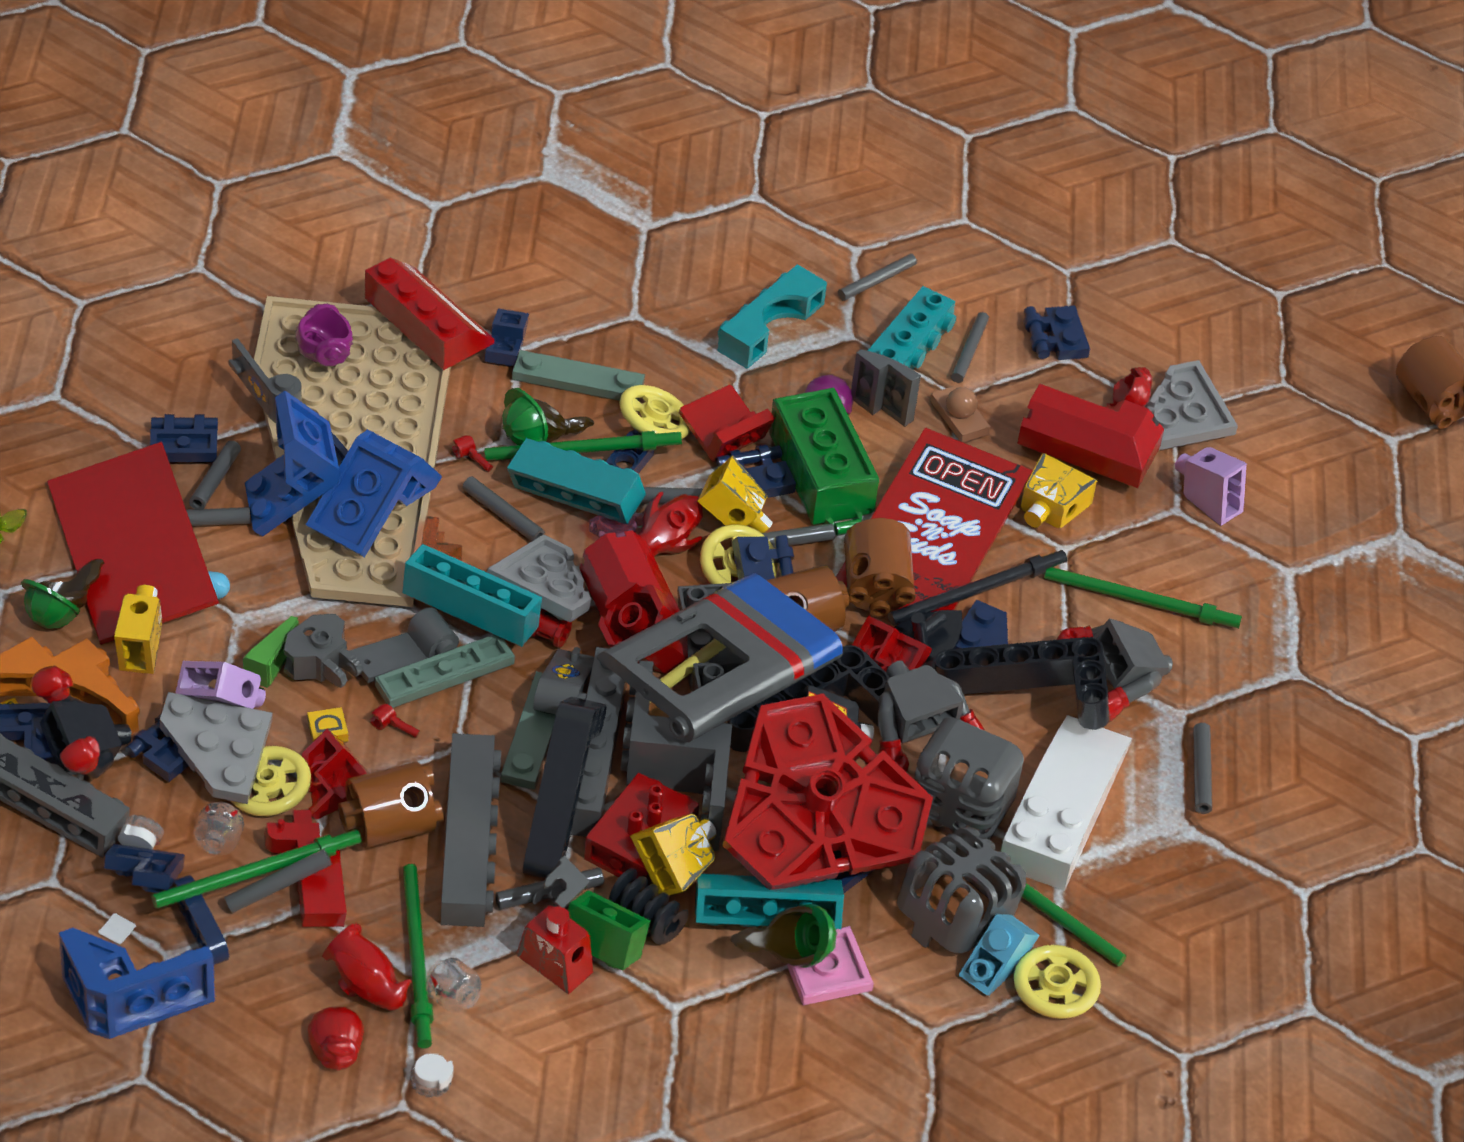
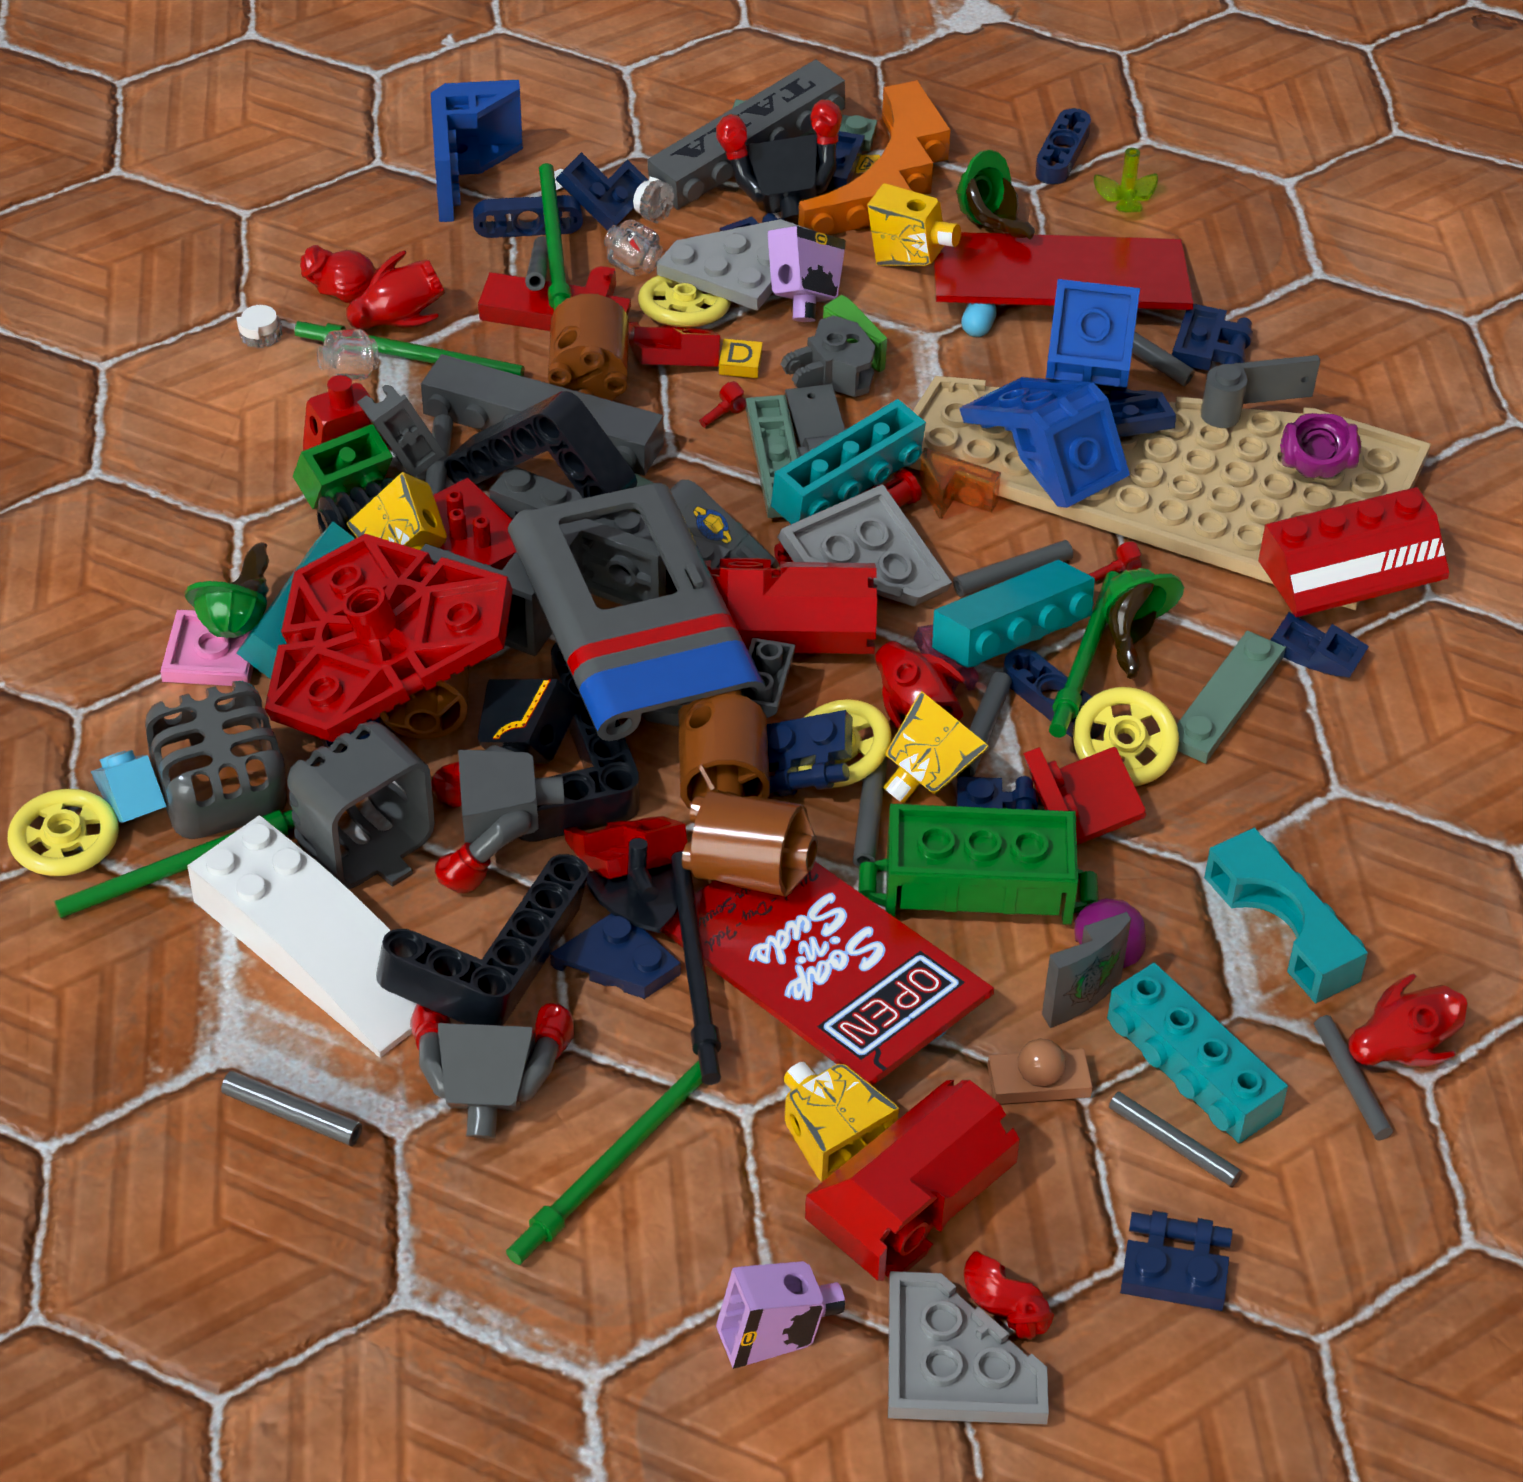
camera: 115 degrees right, 0 degrees up
none -> red animal [1348,974,1468,1067]

